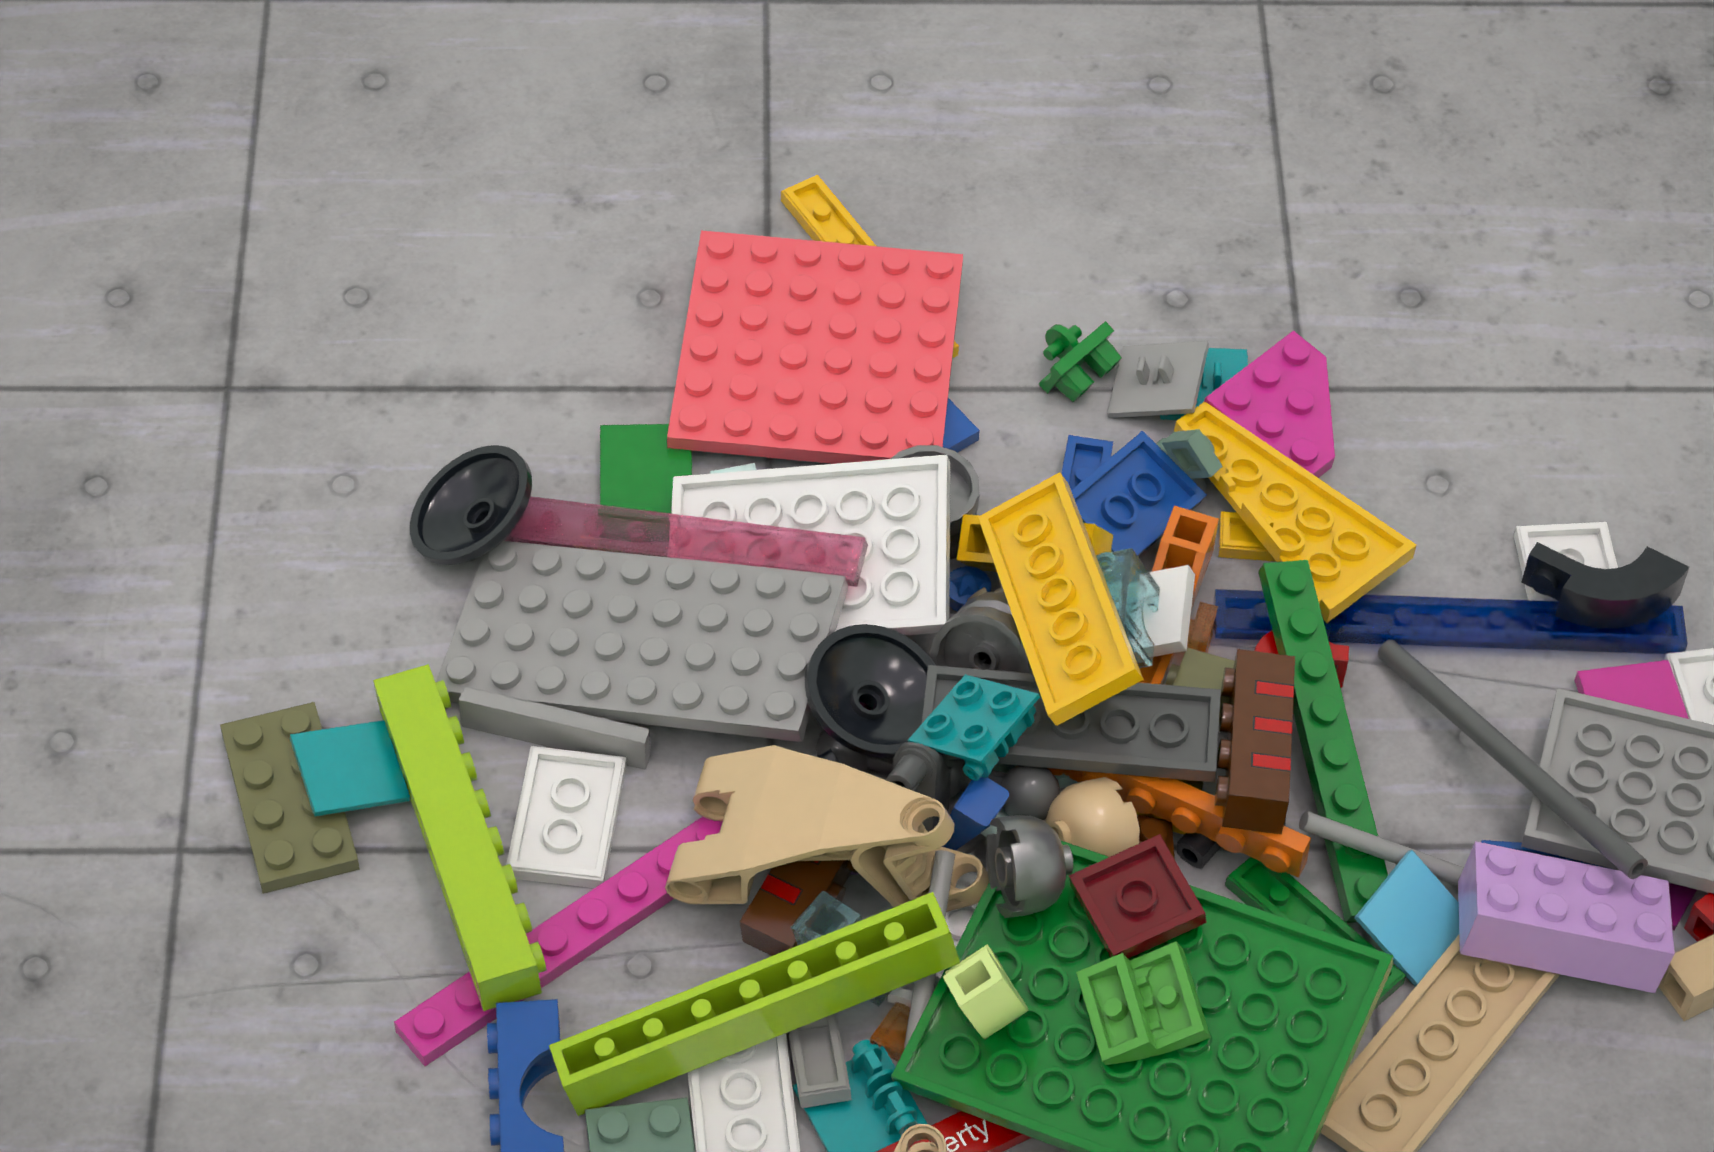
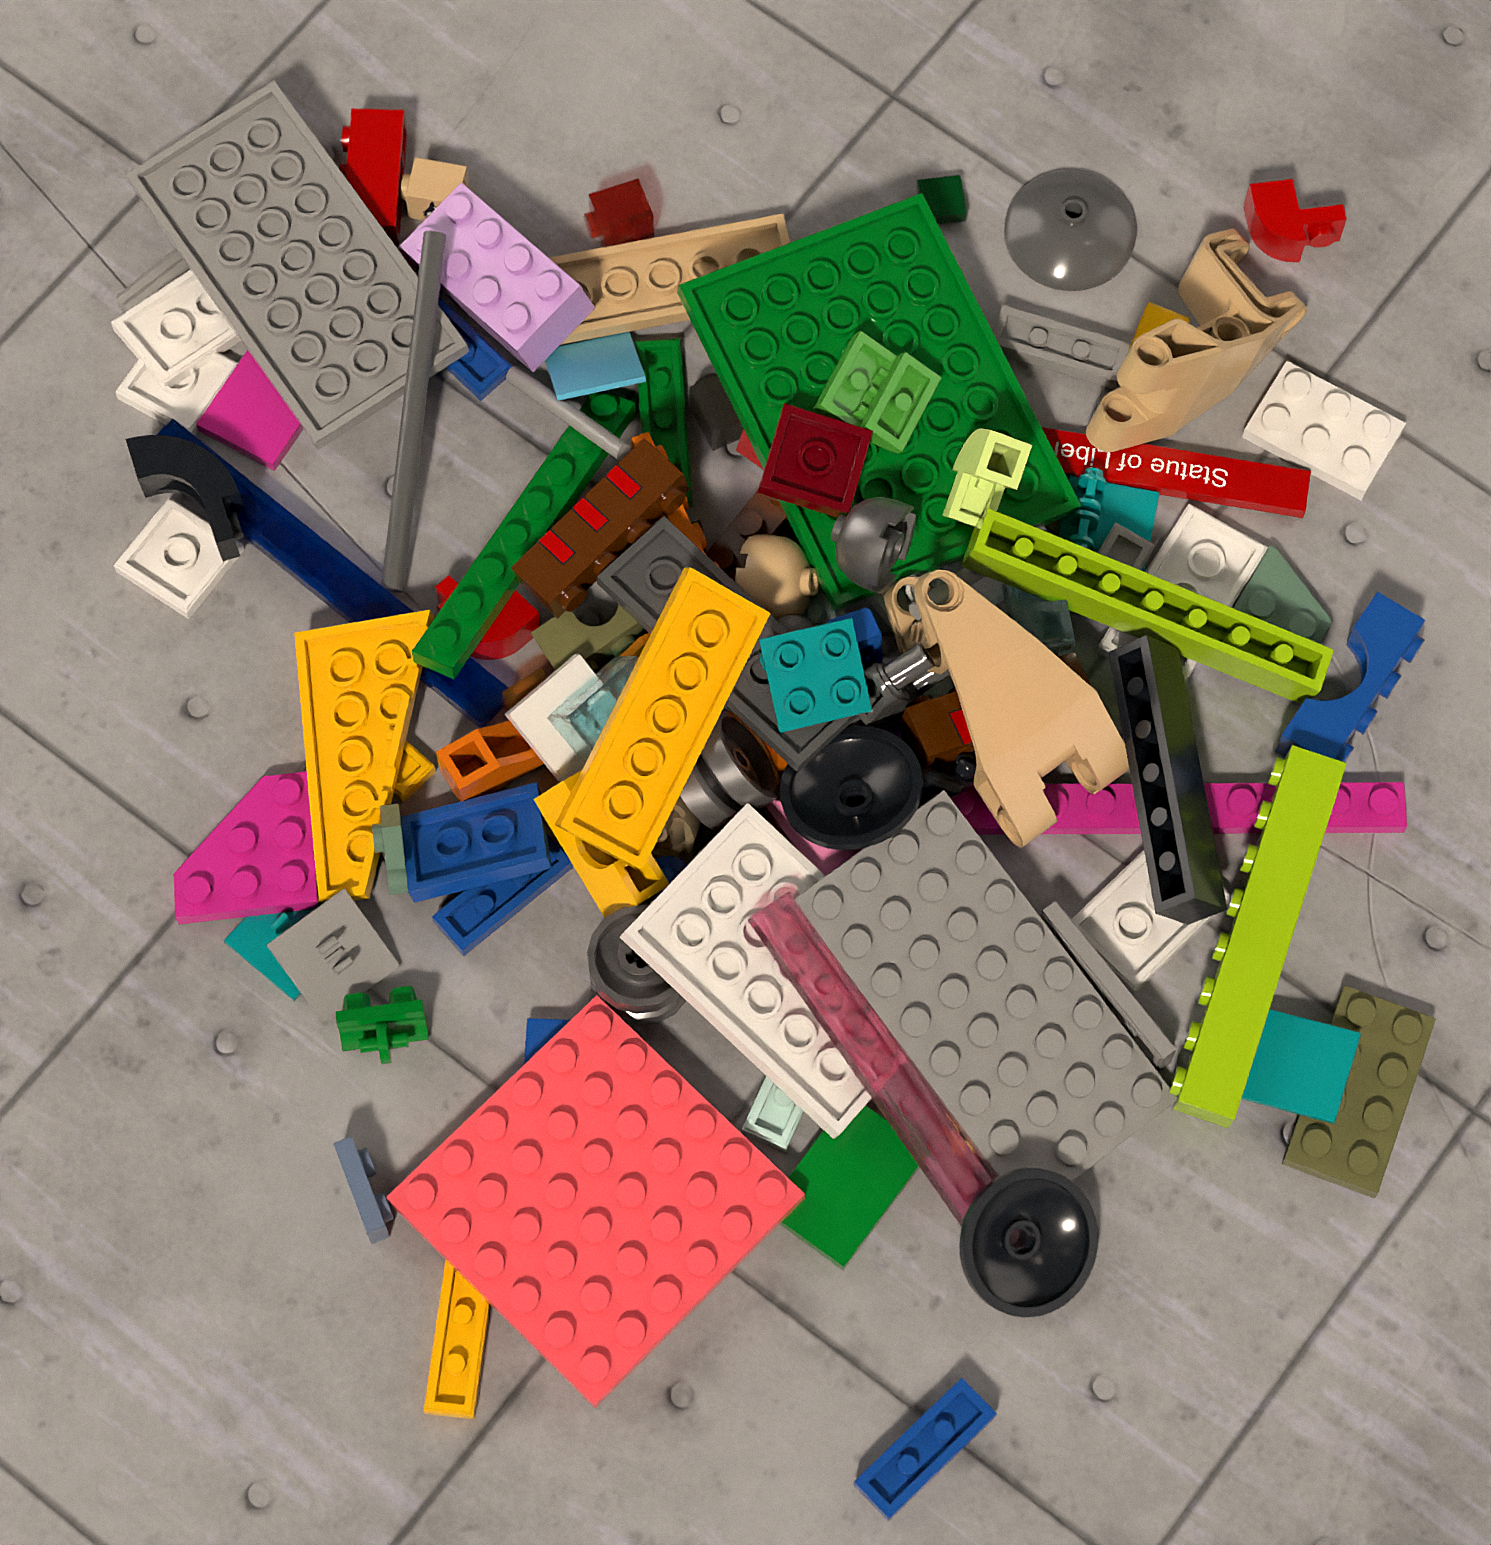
camera: 140 degrees left, 15 degrees up
none -> sand blue plate [333,1136,394,1244]
none -> clear red brick [584,178,654,247]
none -> blue plate [853,1377,997,1522]
none -> brick [1108,635,1228,925]

